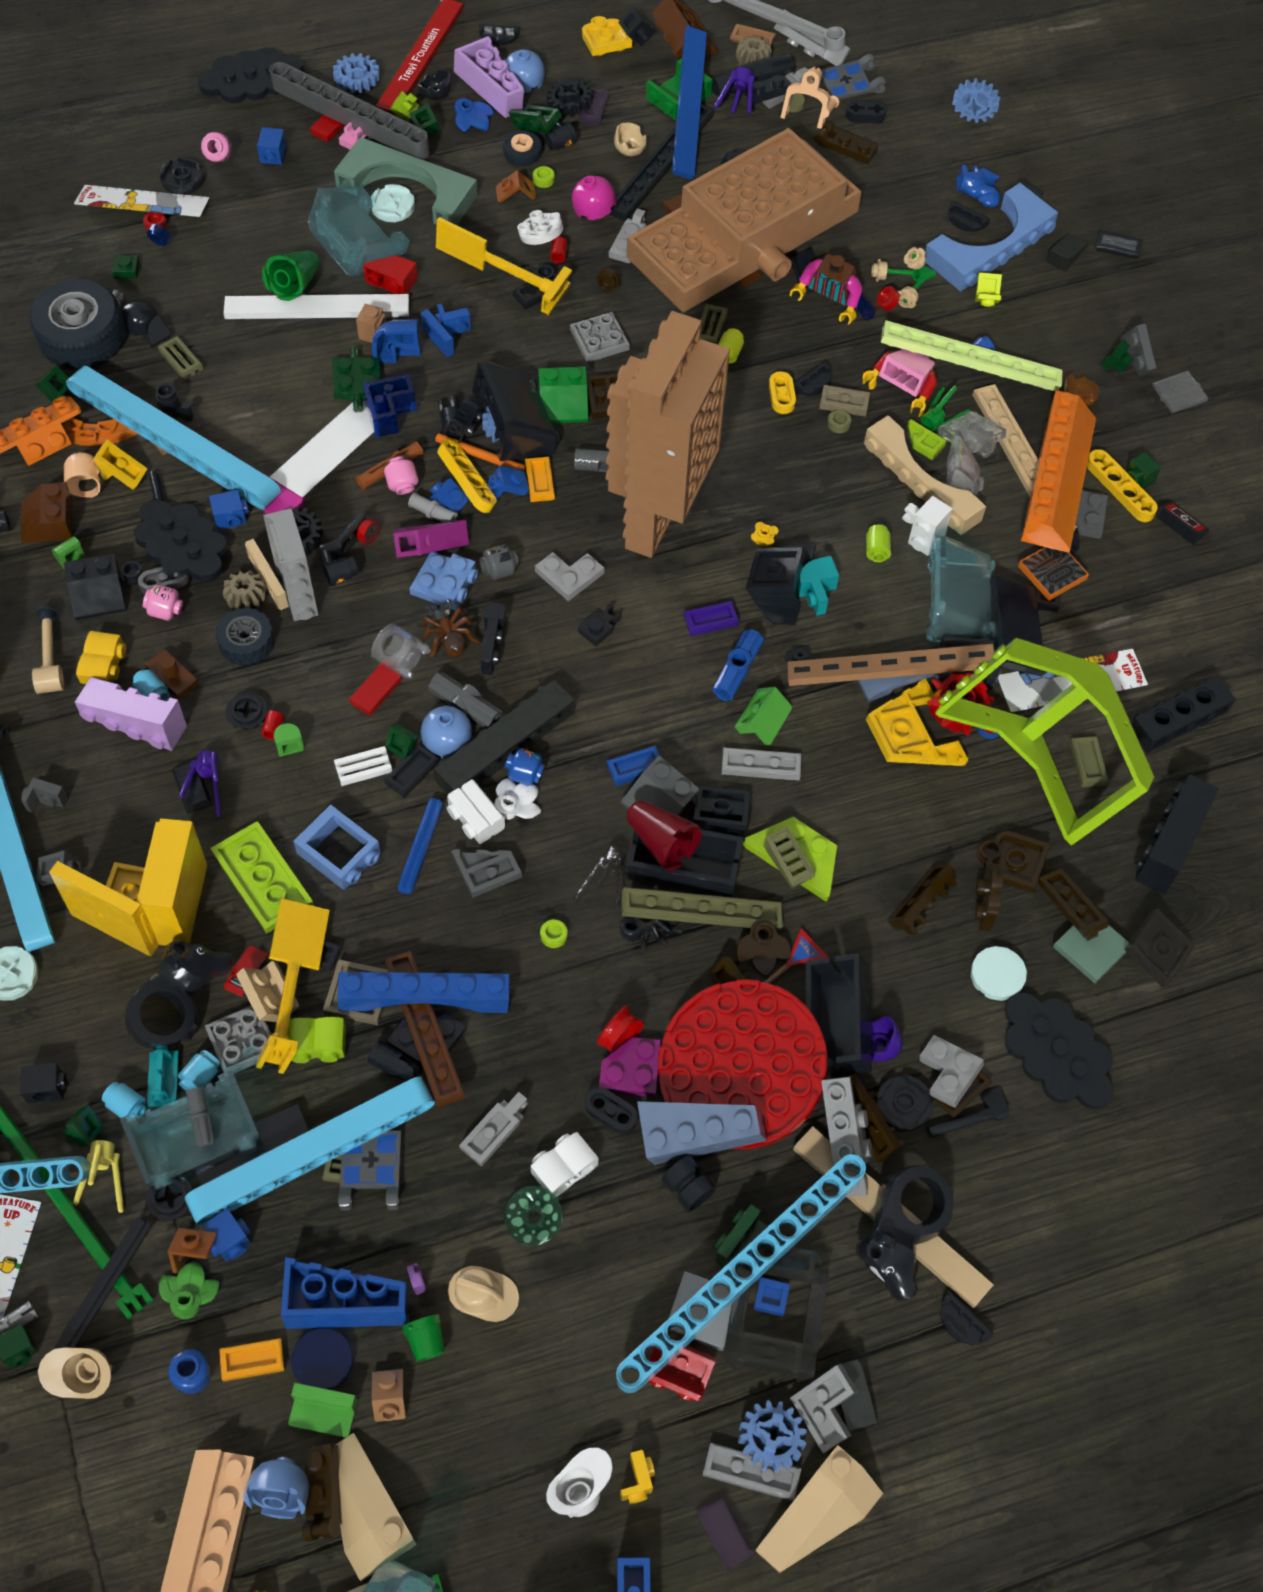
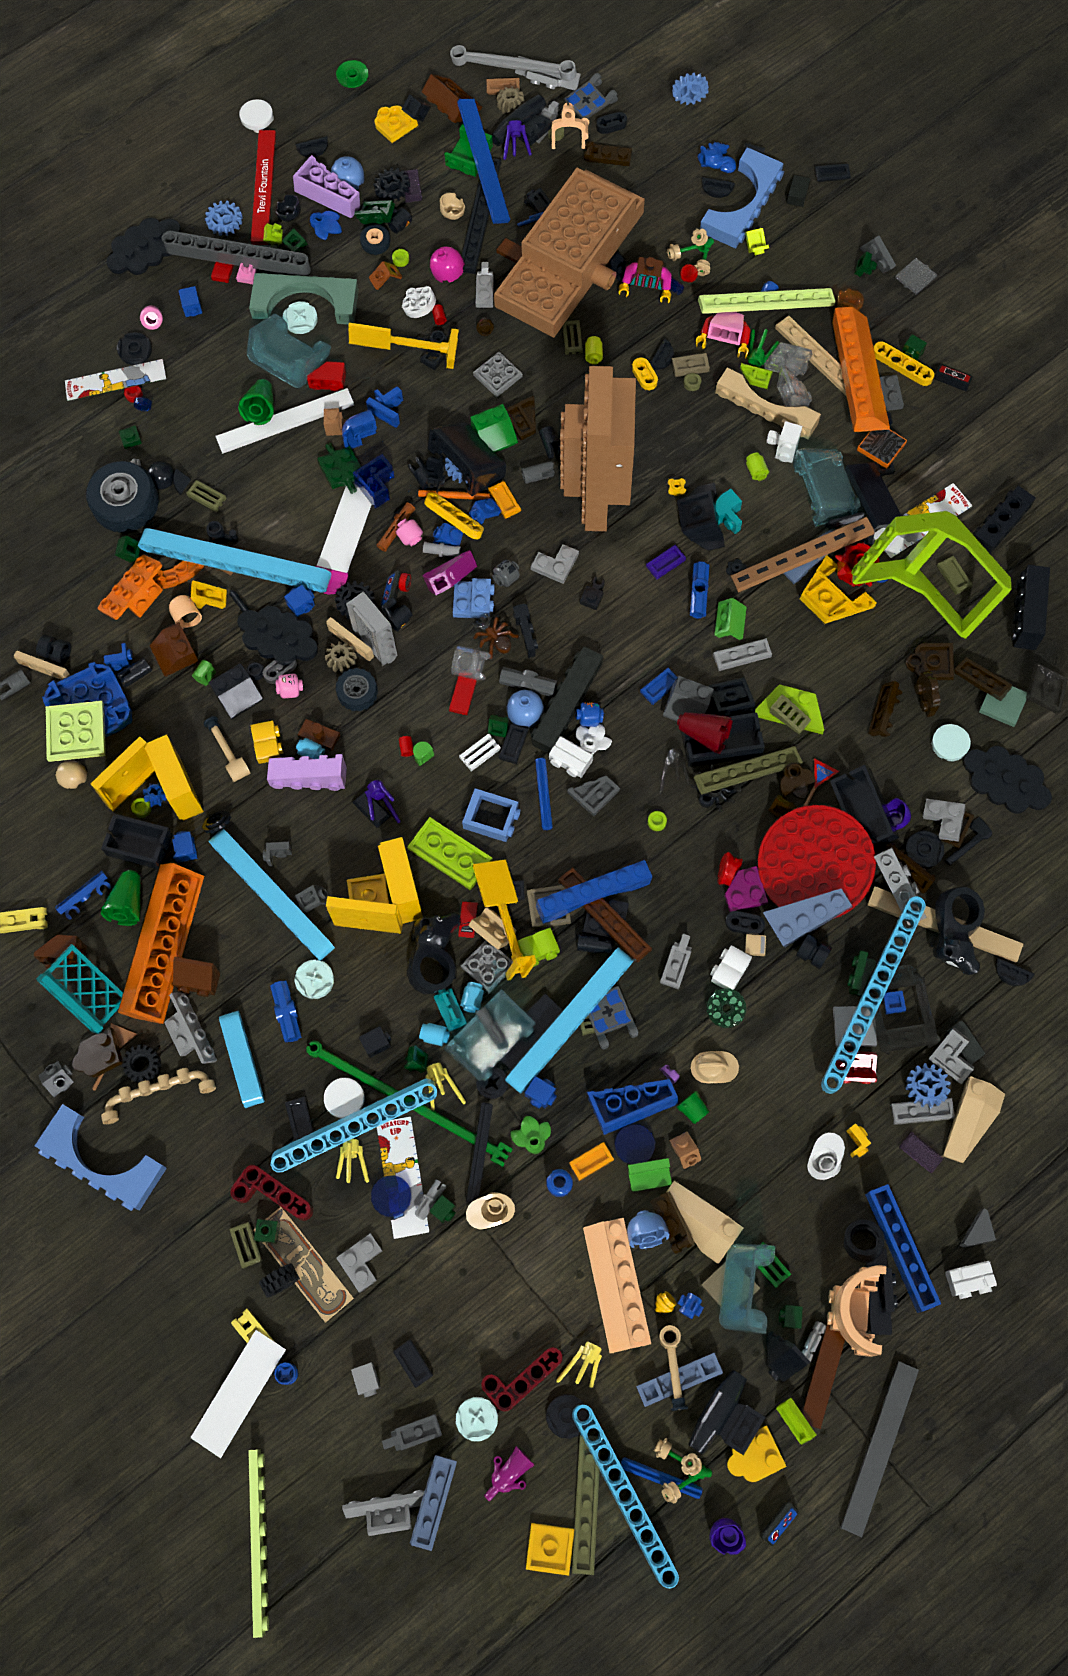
camera: 15 degrees left, 10 degrees up
dark orange bracket [168,1228,217,1273] -> none
black gear [226,692,268,731] -> none
none -> tan tile [745,934,766,956]

